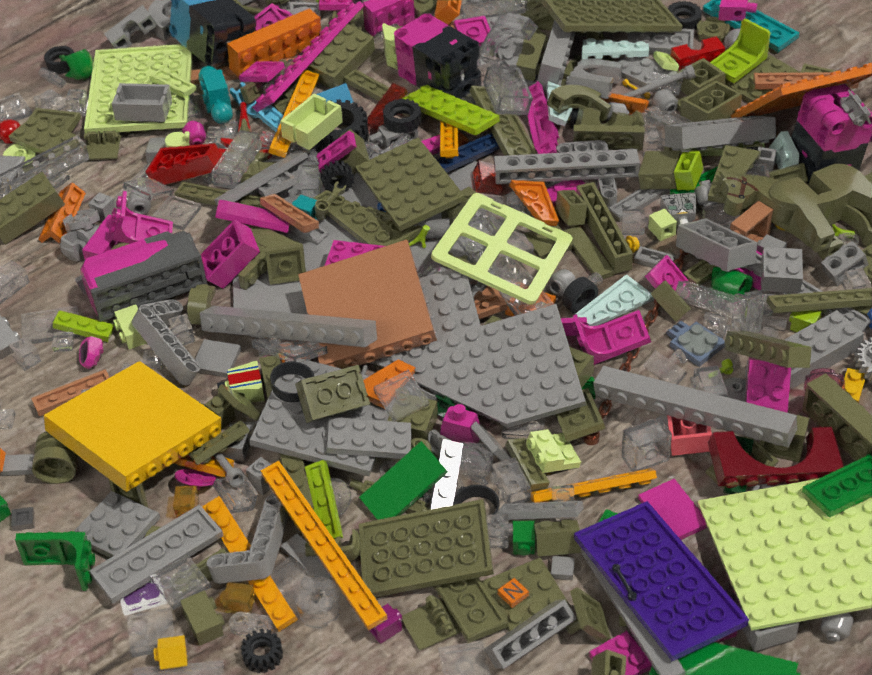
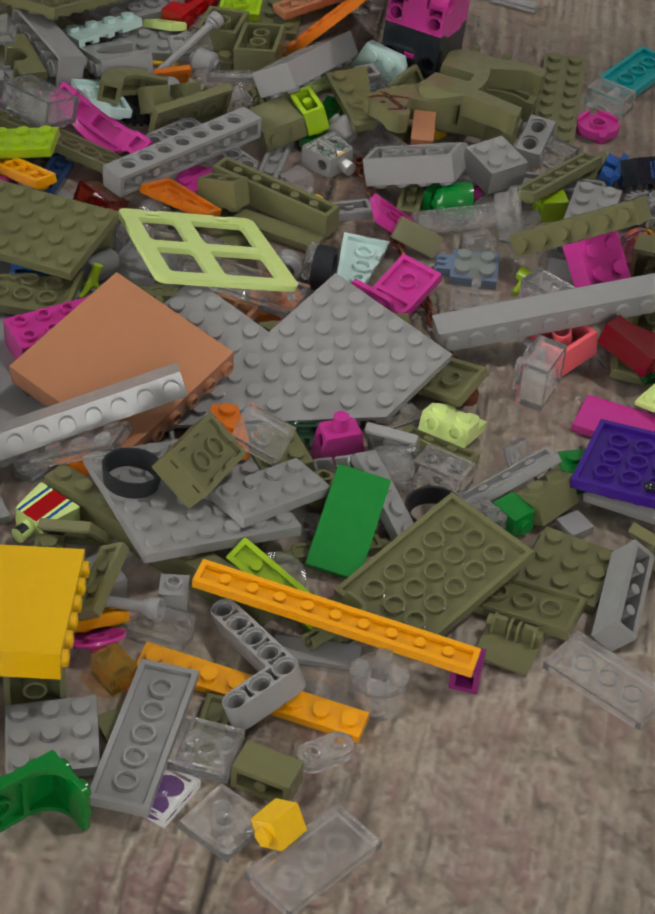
camera: 45 degrees left, 5 degrees down
clear yellow brick [220,582,256,616] -> none
black tyre [241,629,283,673] -> none
orange tile [498,578,529,608] -> none
light orange plate [530,468,657,503] -> none
yellowish green brick [648,209,677,241] -> none

